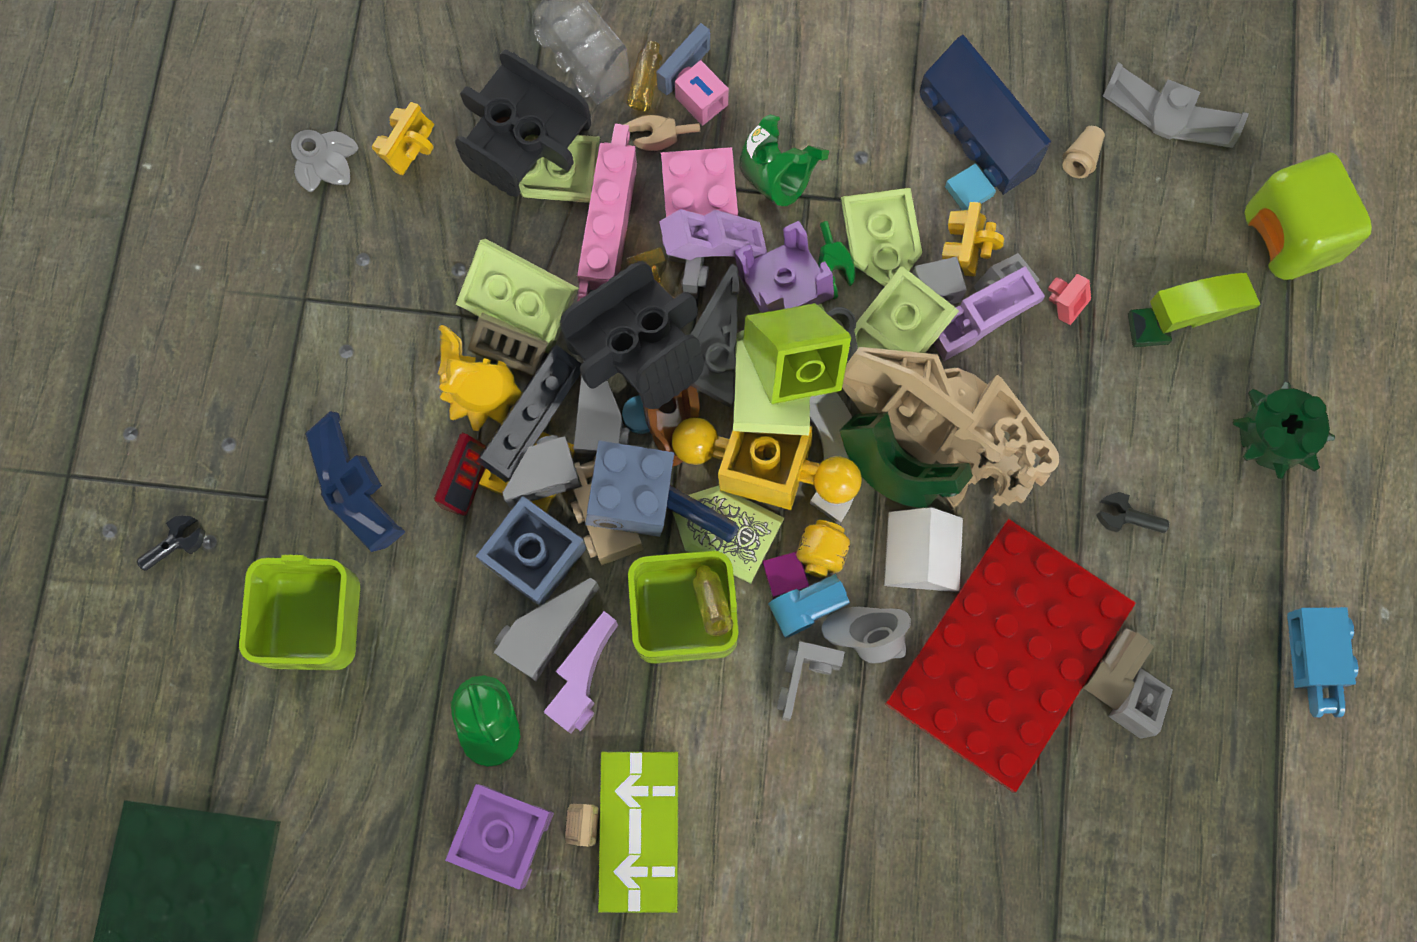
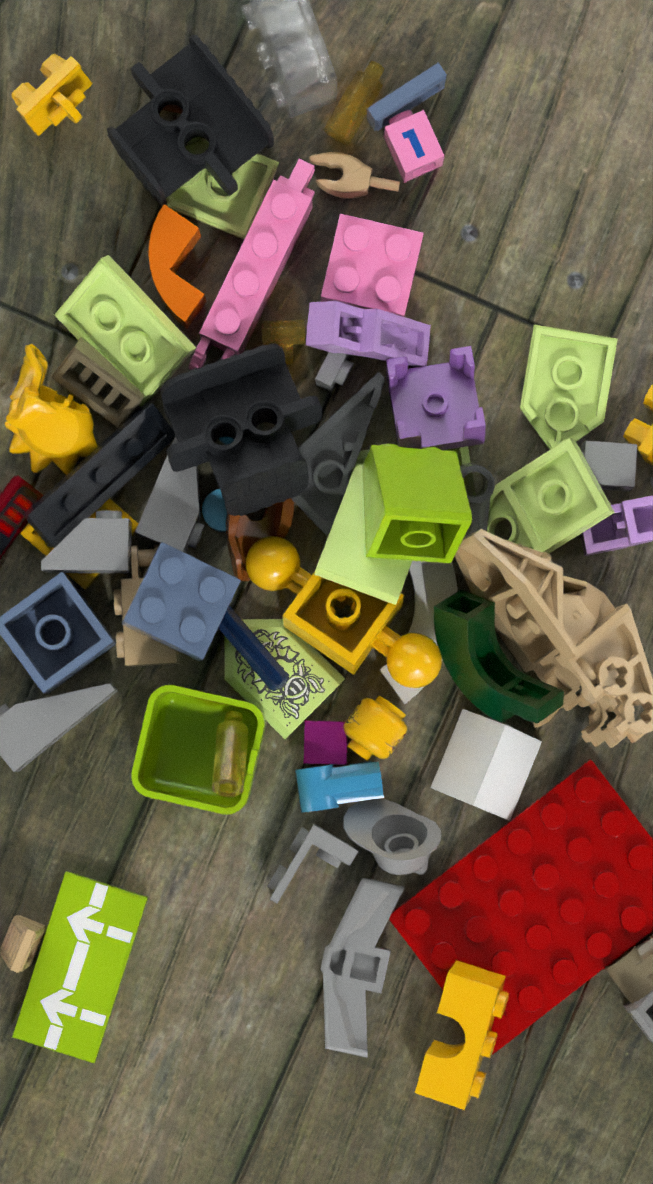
camera: 15 degrees right, 10 degrees up
lavender slope [544,611,618,733] -> none
green piece [740,114,829,207] -> none
green hand [818,221,855,300] -> none
none -> orange brick [148,204,206,329]
none -> light grey plate [320,878,404,1058]
none -> yellow arch [415,960,509,1110]

